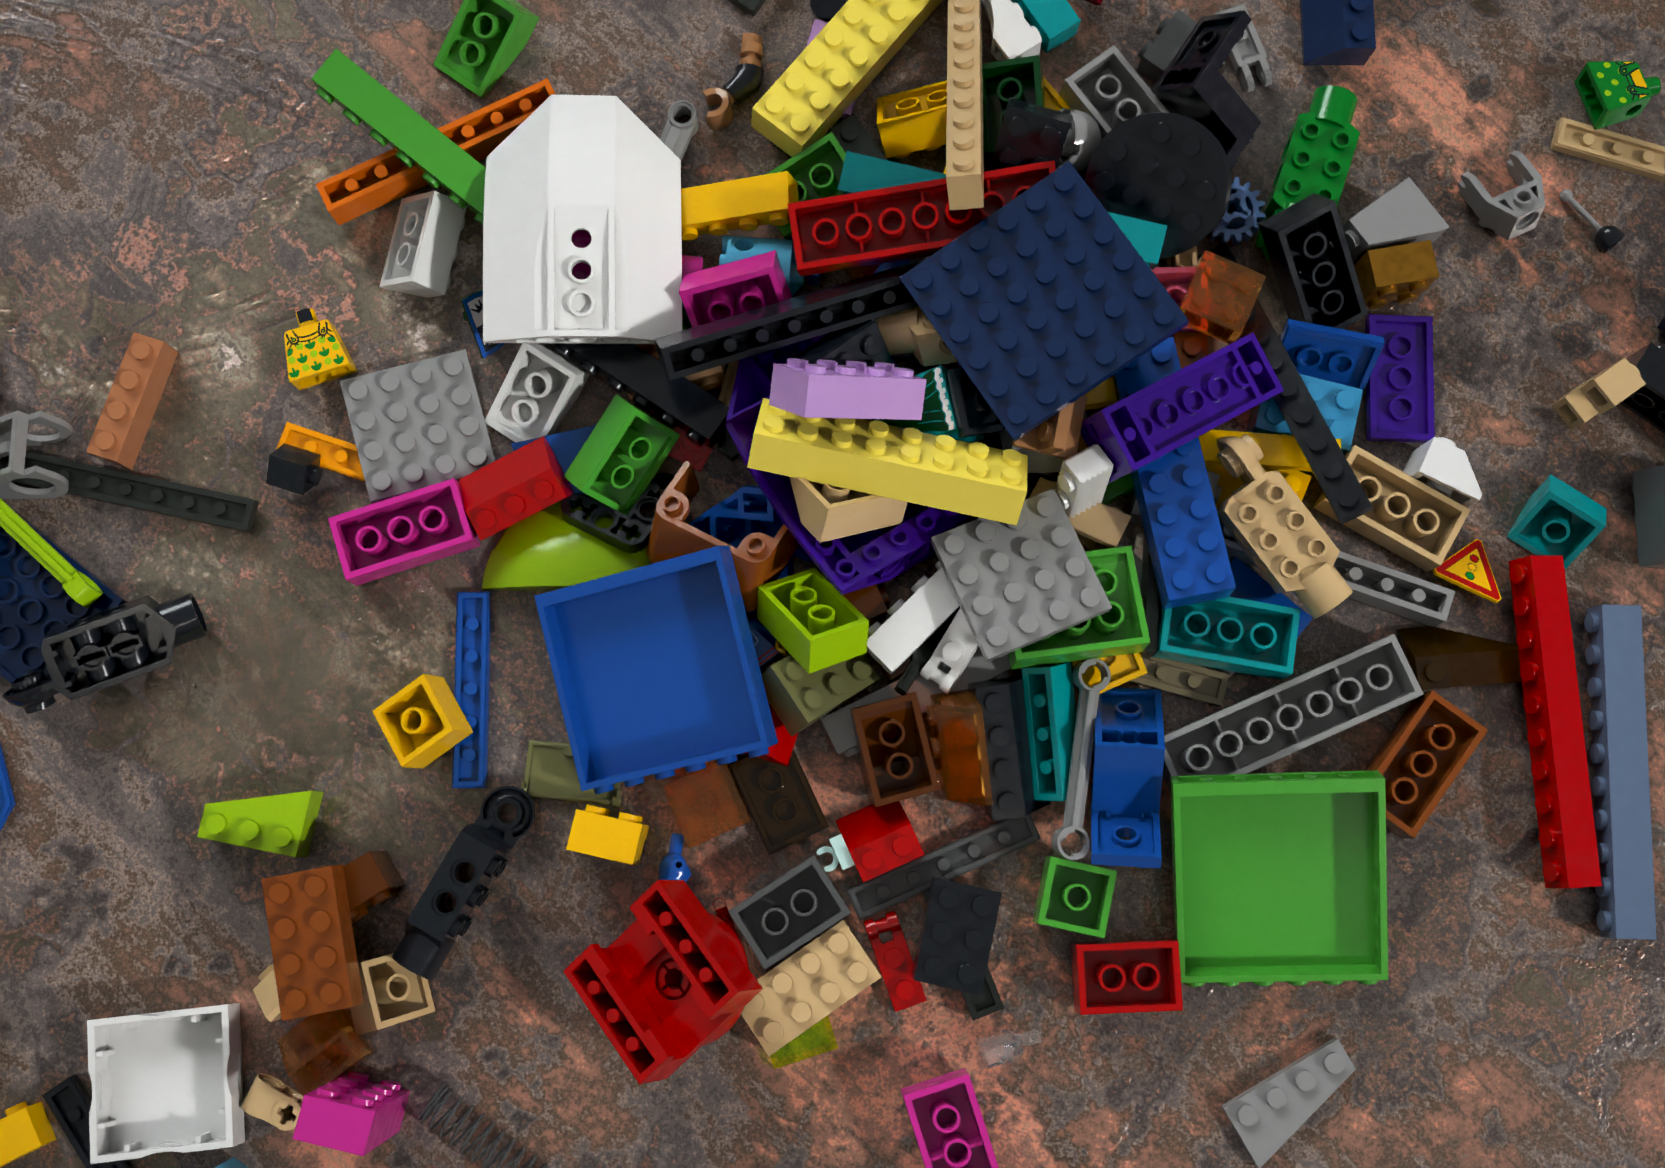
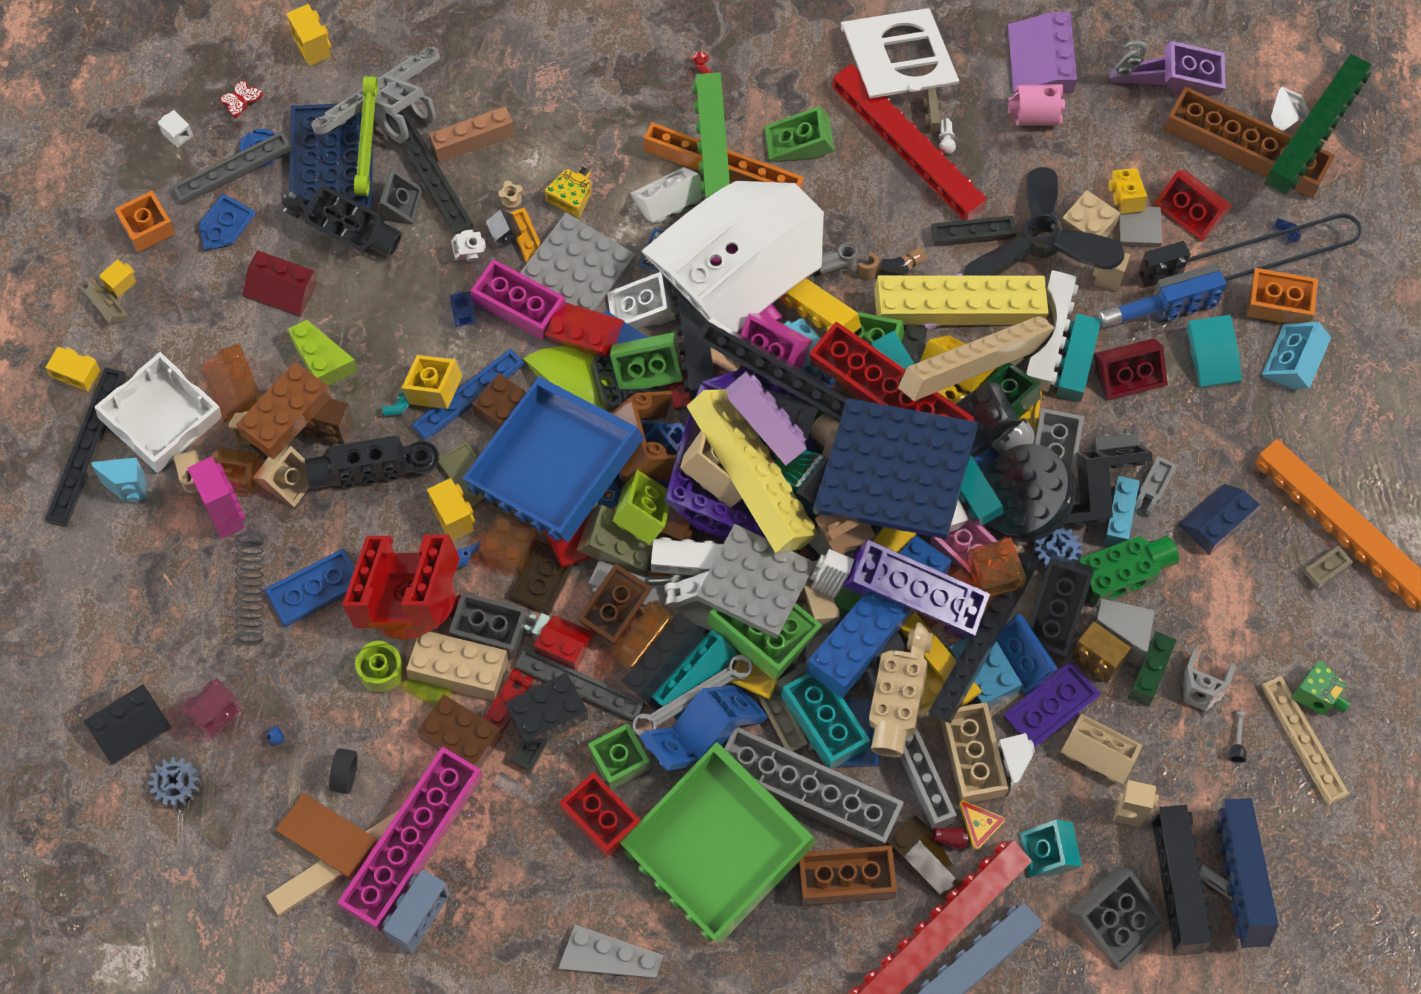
camera: 50 degrees right, 15 degrees down
none -> clear orange slope [203,343,261,422]
none -> dark red slope [242,250,318,317]
none -> blue tile [264,548,355,628]
none -> lime brick [355,641,404,693]
none -> dark grey slope [379,168,424,224]
none -> teal arm [382,392,410,417]
none -> reddish brown brick [417,694,502,769]
none -> clear blue brick [449,291,476,327]
none -> white brick [451,230,486,262]
none -> reddish brown brick [472,373,527,431]
none -> tan brick [498,181,523,208]
none -> red plate [690,52,713,74]
none -> dark red cone [932,827,968,850]
none -> tan slope [1061,713,1143,784]
none -> medium azure brick [1103,476,1140,546]
none -> dark green brick [1128,631,1177,707]

